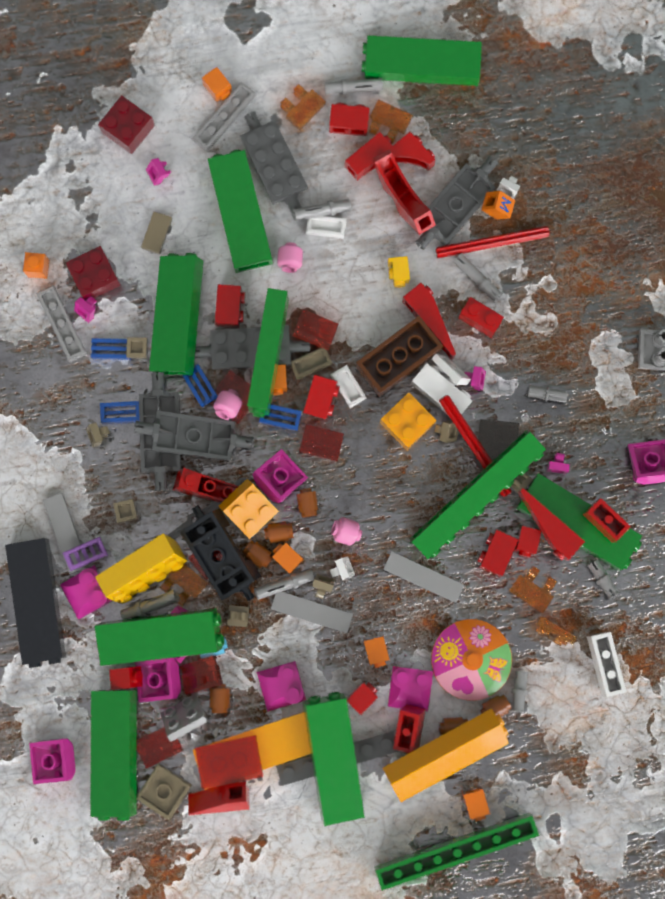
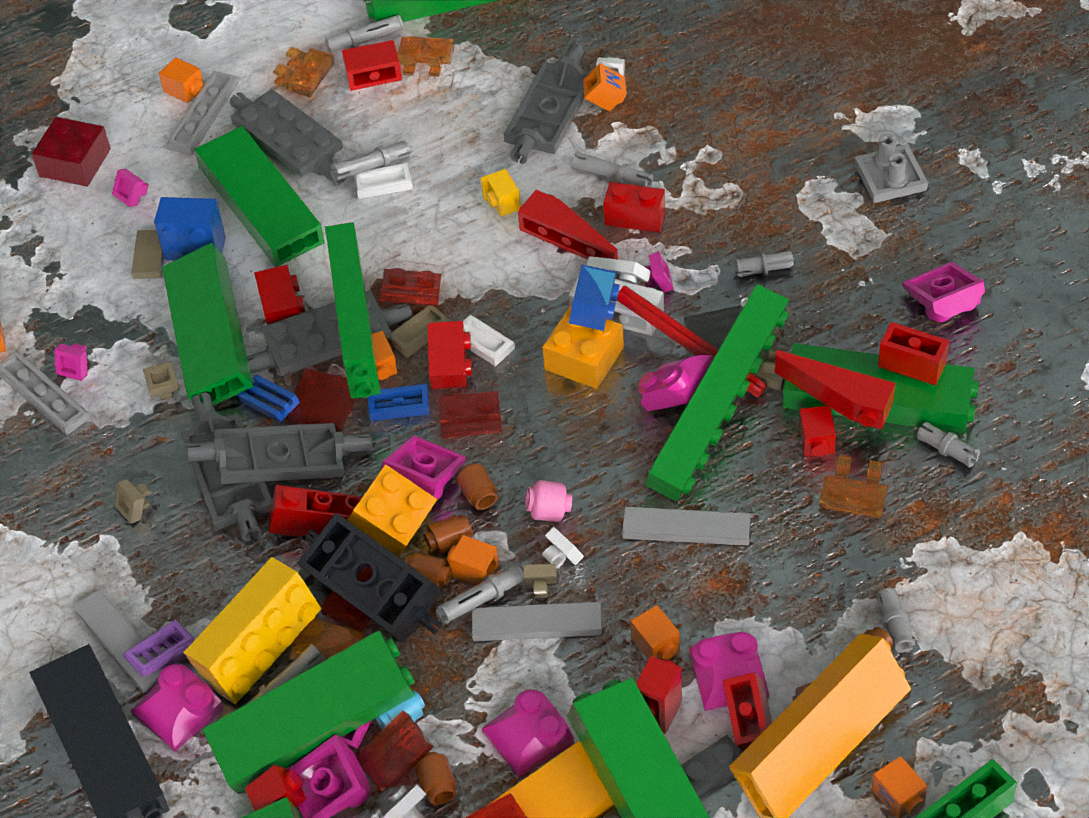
camera: 15 degrees left, 30 degrees down
dark red brick [65,246,121,301] -> none
blue tile [91,338,131,360] -> none
blue tile [100,401,140,424] -> none
dark tan tile [113,499,138,523] -> none
bright pink head [213,389,243,420] -> none
dark tan tile [227,605,249,627] -> none
bright pink head [277,242,303,273] -> none
red arch [345,132,435,181] -> none
reddish brown brick [356,316,443,398] -> none
red arch [372,150,436,235] -> none
dish [431,619,512,701] -> none
dark tan tile [435,420,459,443] -> none
red axle [436,226,549,258] -> none
red brick [478,529,519,577] -> none
clear orange plate [535,616,577,646] -> none
dark pink tile [546,453,570,474] -> none
white brick [587,632,627,697] -> none
none -> blue brick [154,197,226,261]
none -> blue brick [569,265,620,331]
none -> dark pink slope [638,355,714,412]

